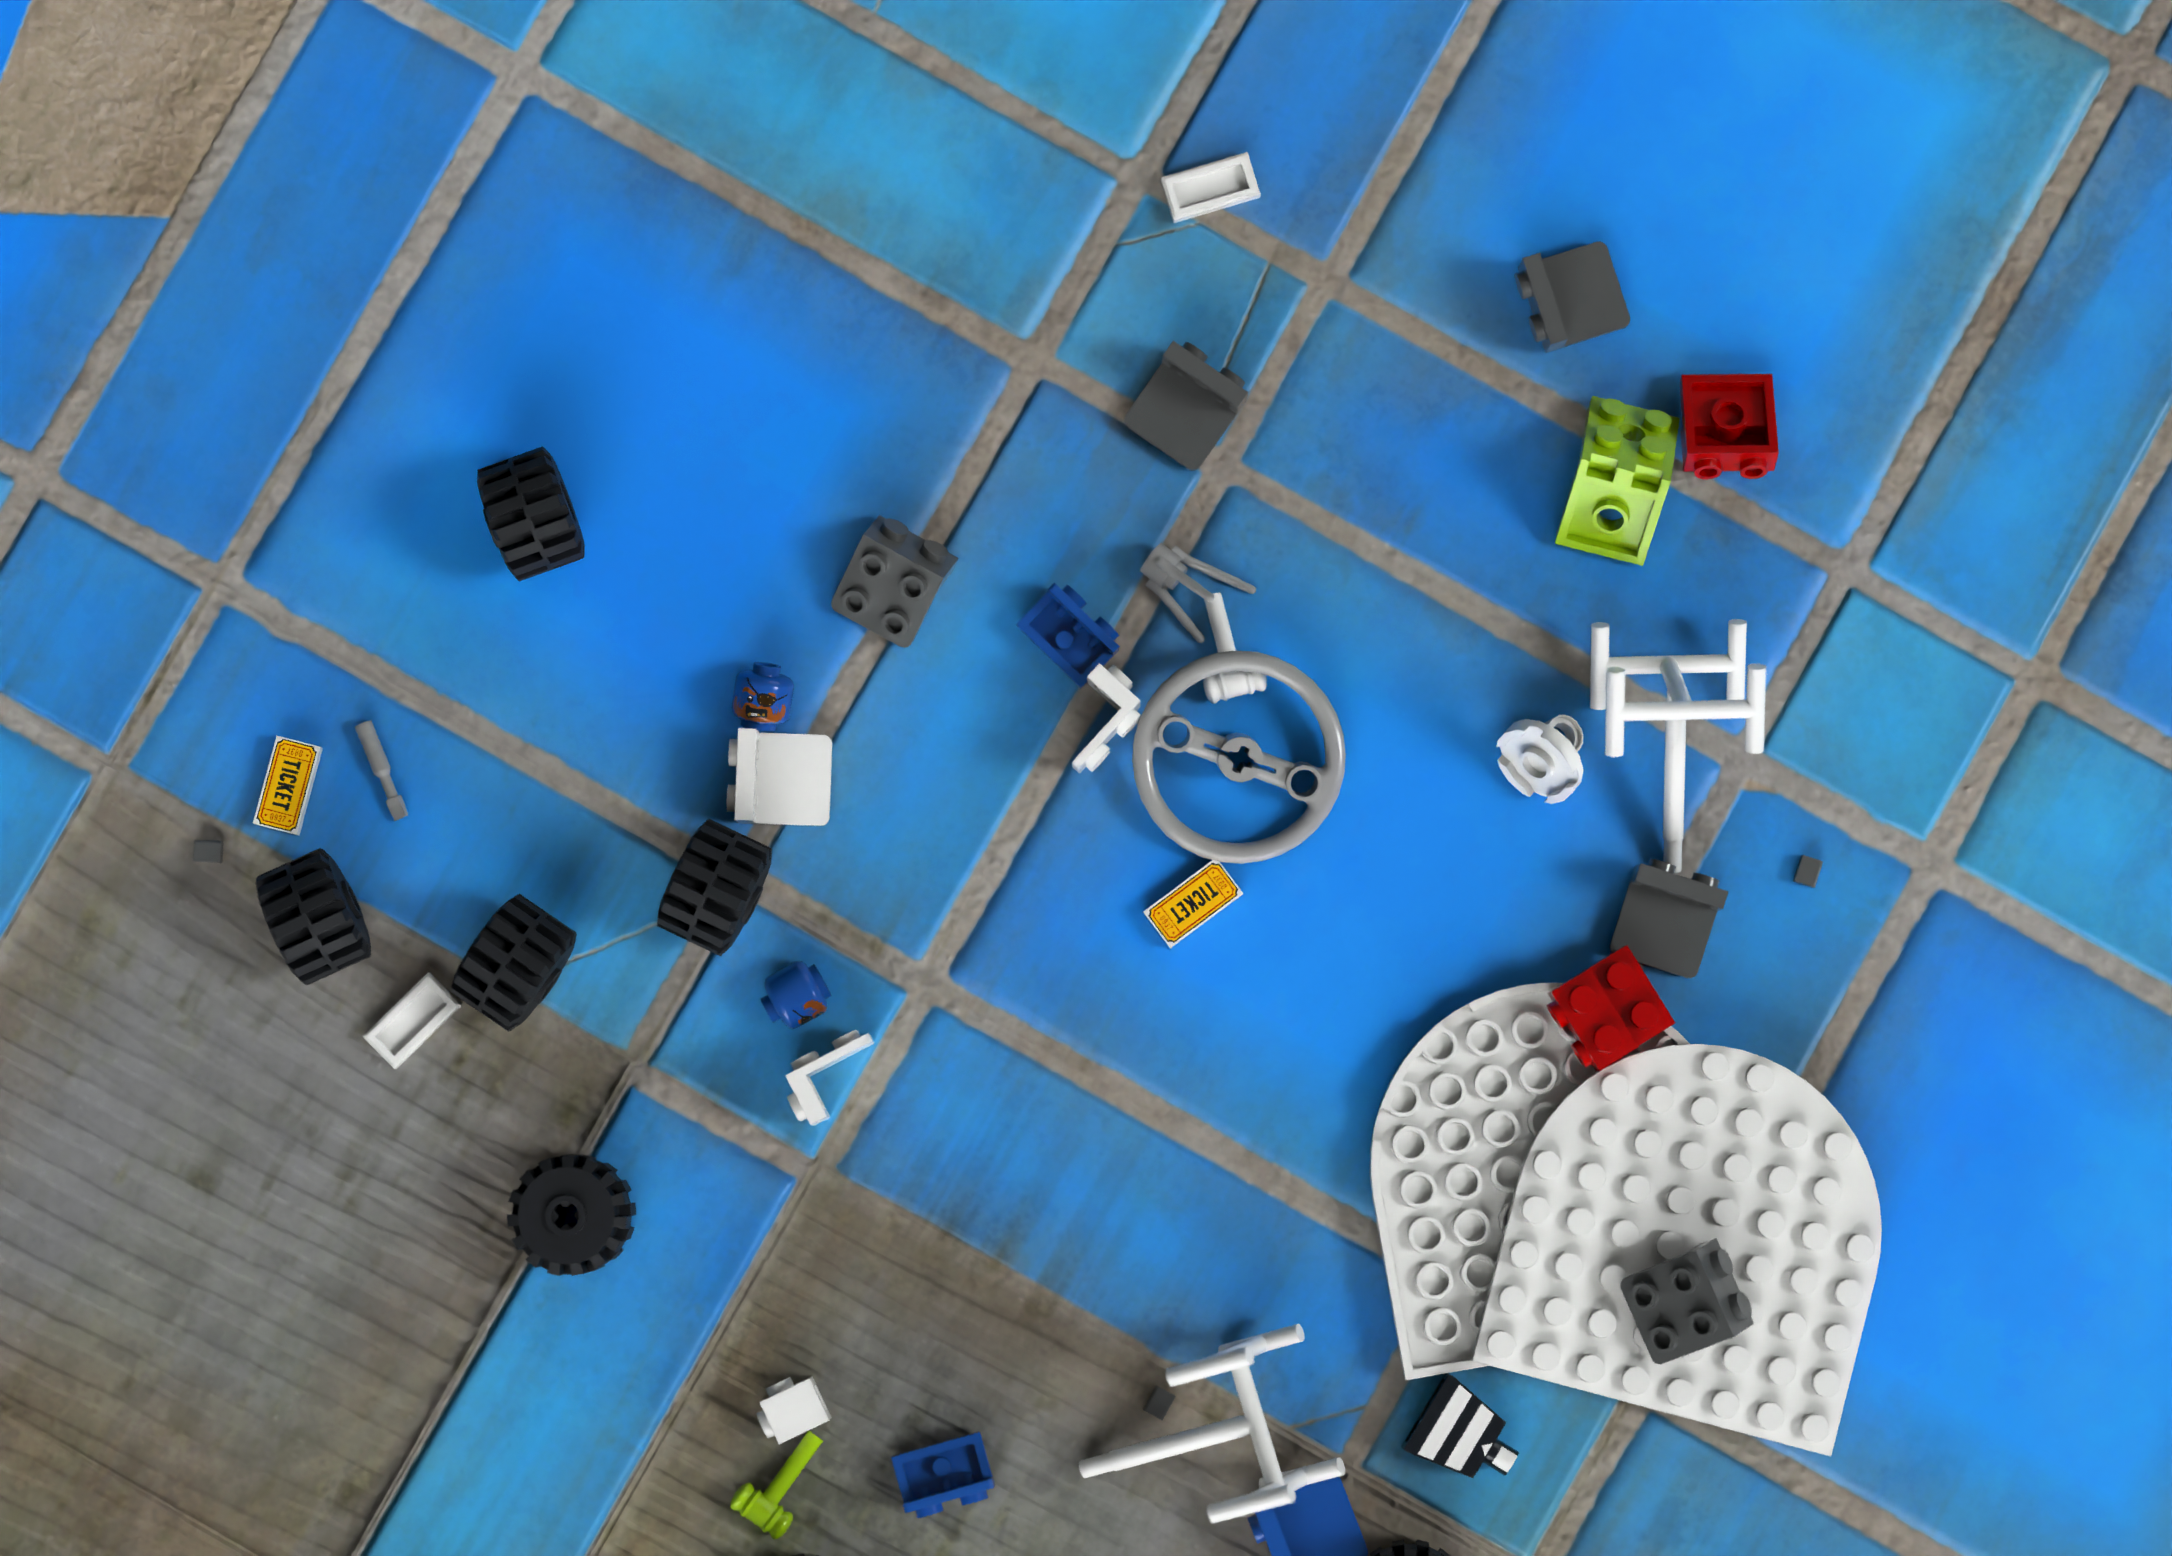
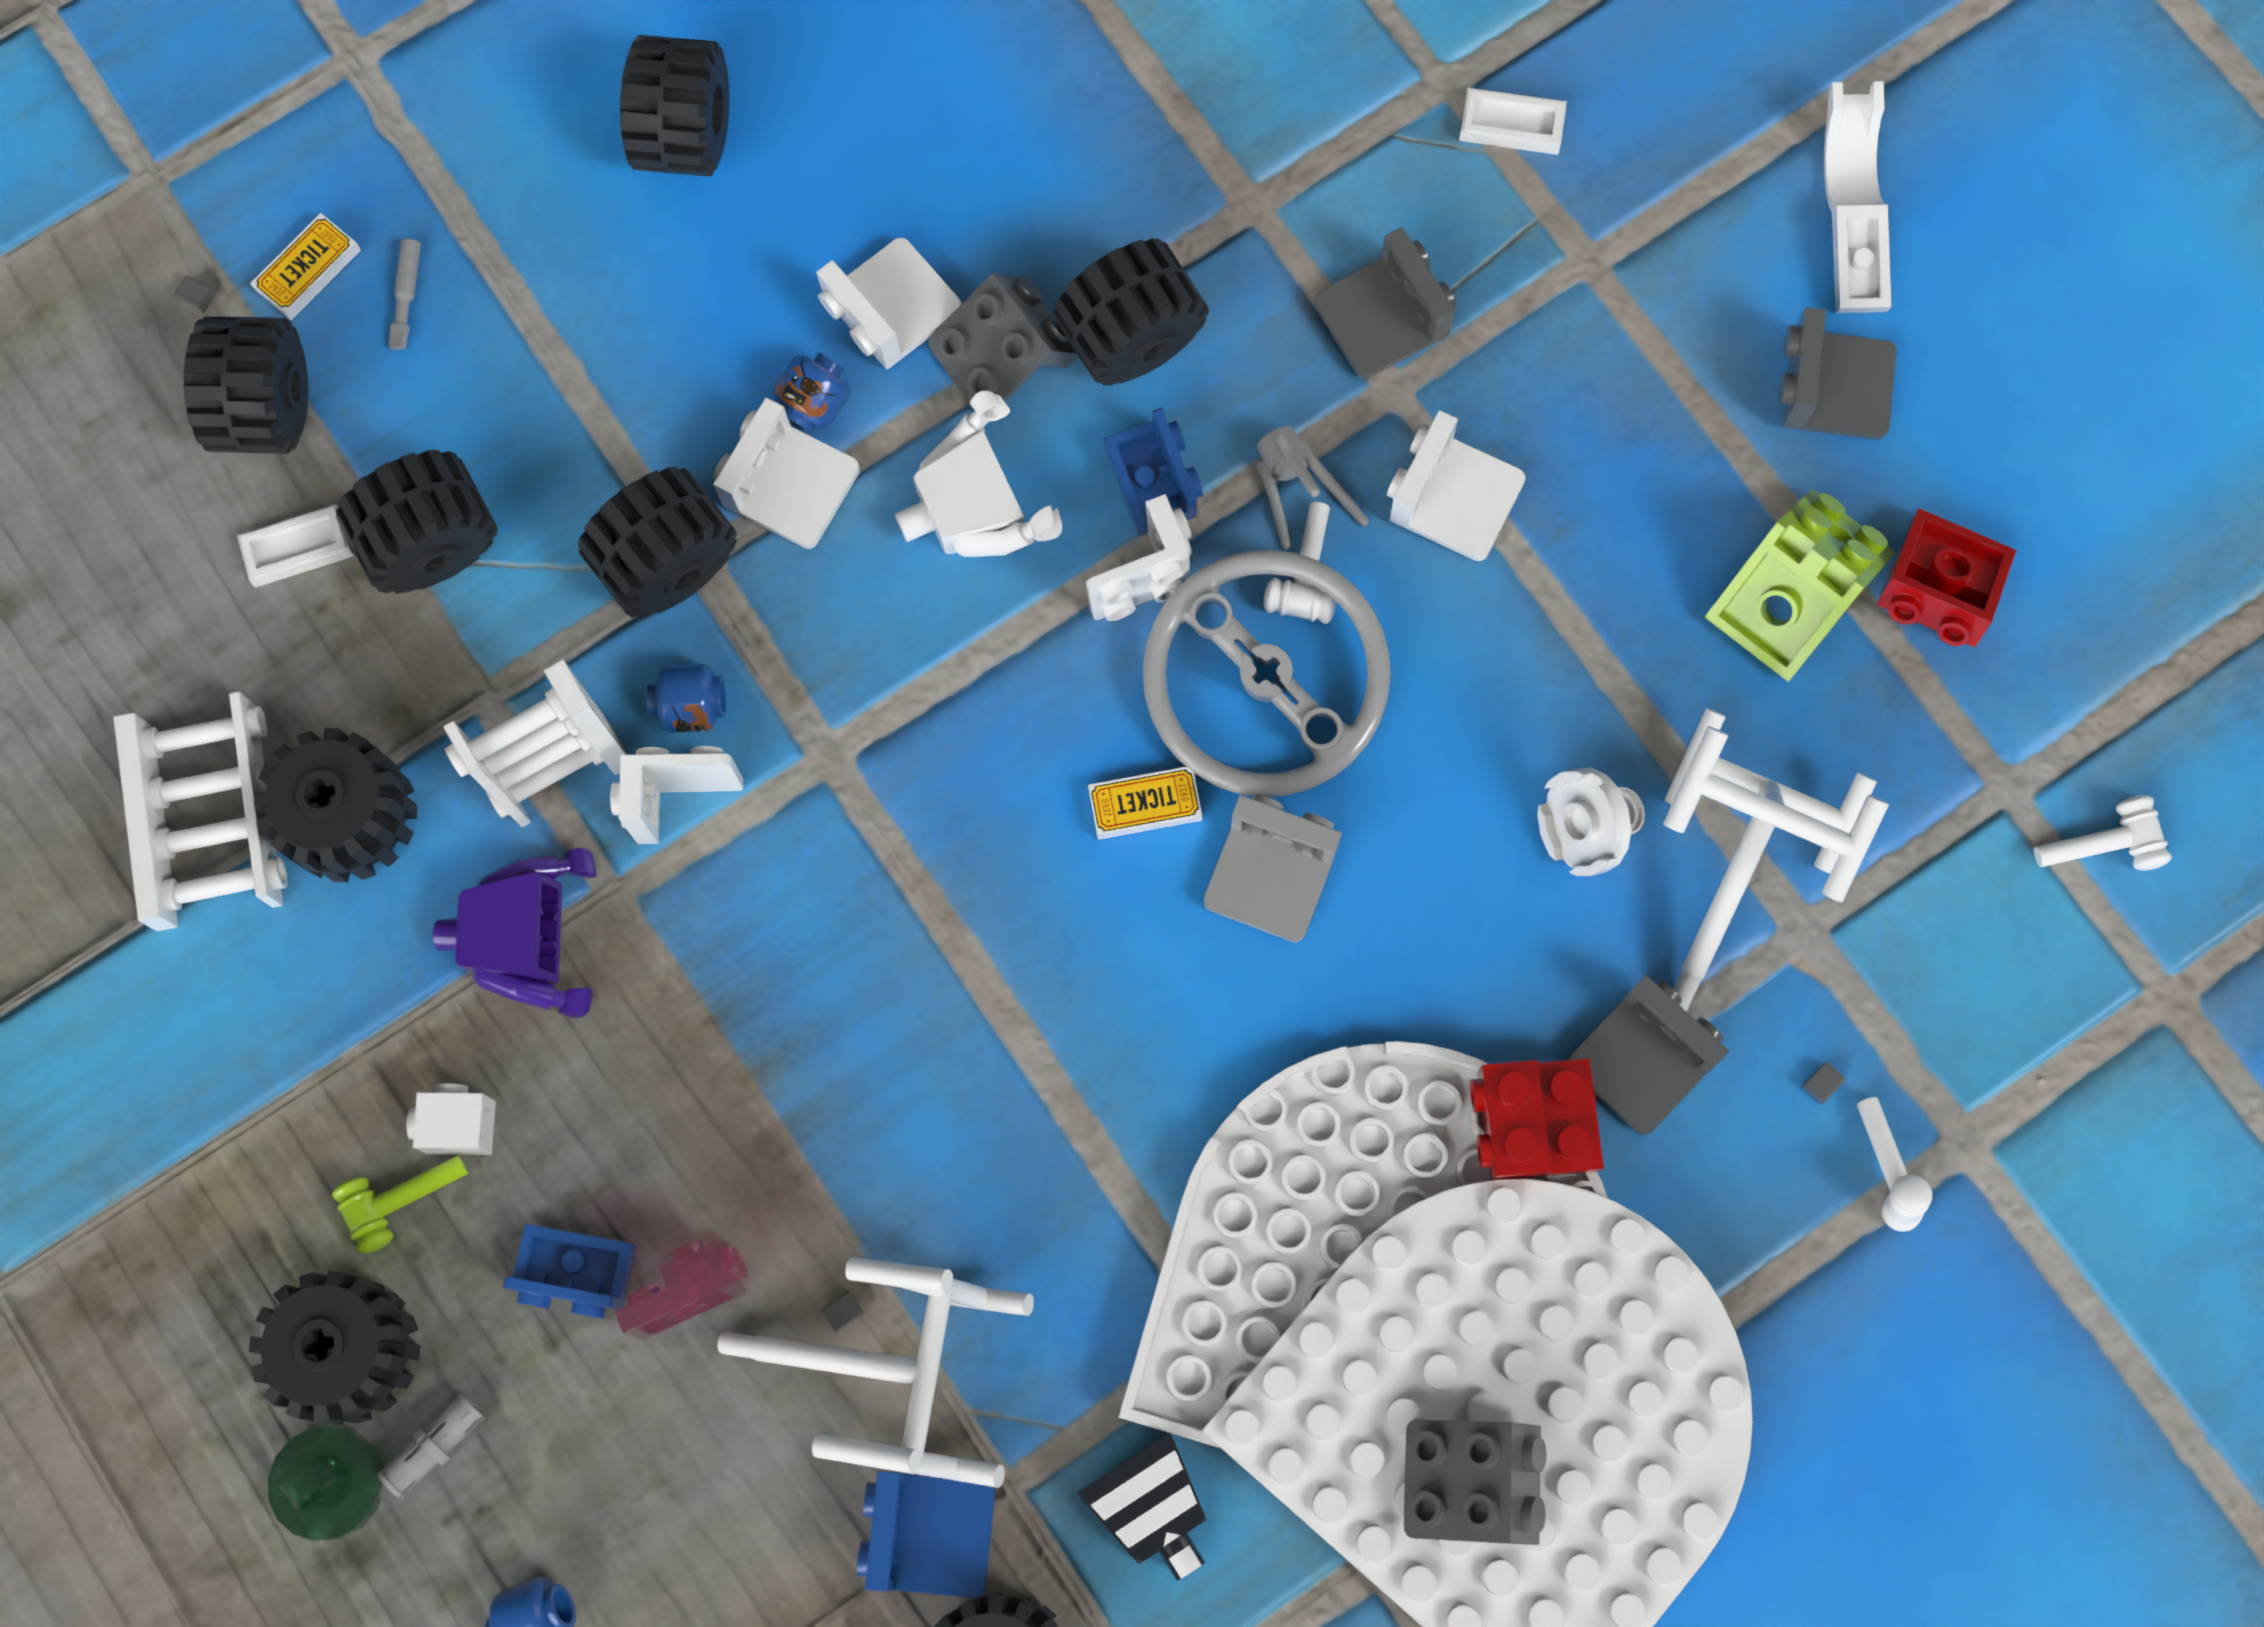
camera: 30 degrees right, 10 degrees down
none -> white fence [113,692,288,931]
none -> dark purple torso [432,848,597,1018]
none -> white fence [443,660,628,827]
none -> clear pink plate [614,1240,749,1340]
none -> white bracket [816,238,961,370]
none -> white torso [894,391,1062,557]
none -> black wheel [1053,238,1209,386]
none -> light grey bracket [1204,794,1342,943]
none -> white bracket [1387,410,1525,561]
none -> white piece [1824,81,1891,313]
none -> white piece [1857,1097,1933,1232]
none -> white piece [2034,795,2172,871]

